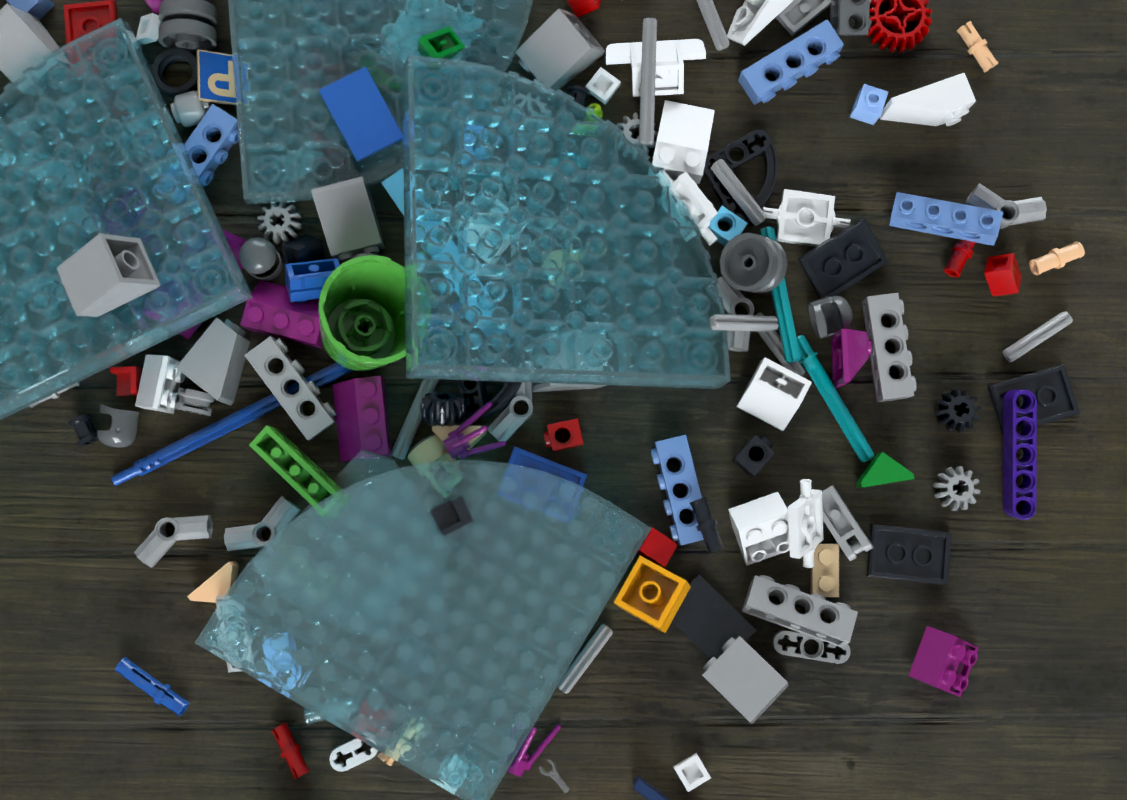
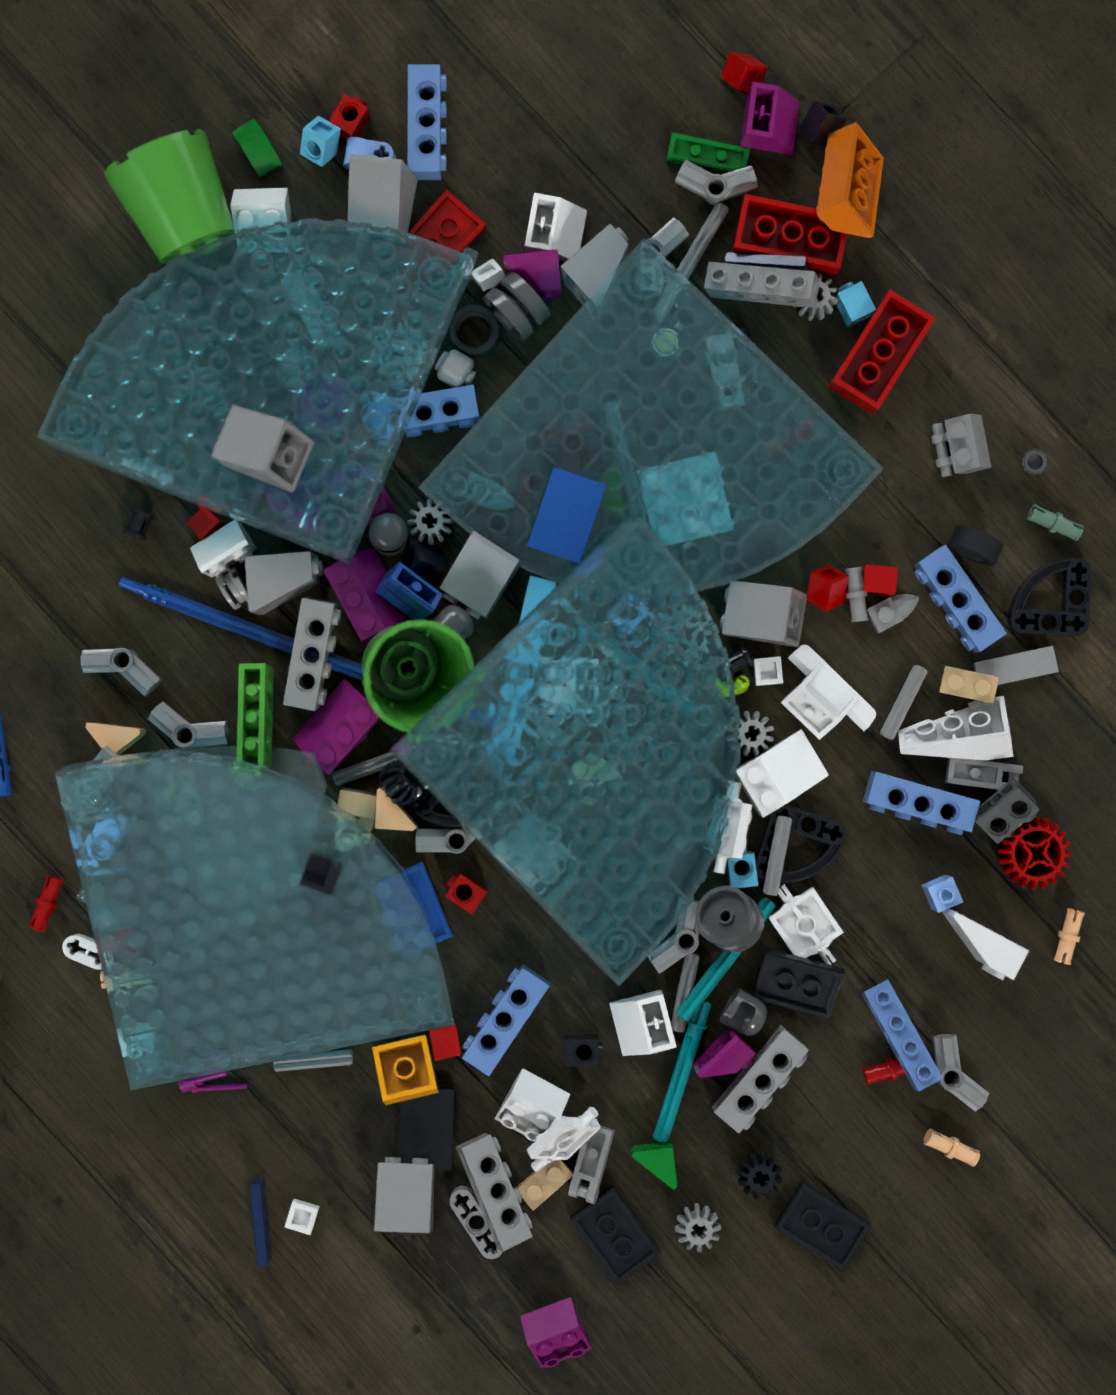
camera: 45 degrees right, 5 degrees up
dark grey helmet [97,404,140,448] -> none
piece [197,50,249,107] -> none
green slope [417,26,465,72] -> none
magenta plant [443,402,506,460] -> none
clear hand [539,759,570,793] -> none
light grey axle [639,18,657,145] -> none
black pin [690,497,724,554] -> none
light grey axle [709,314,779,332] -> none
red panel [984,253,1022,296] -> none
light grey axle [1002,311,1073,362] -> none
dark purple beam [1003,389,1037,520] -> none

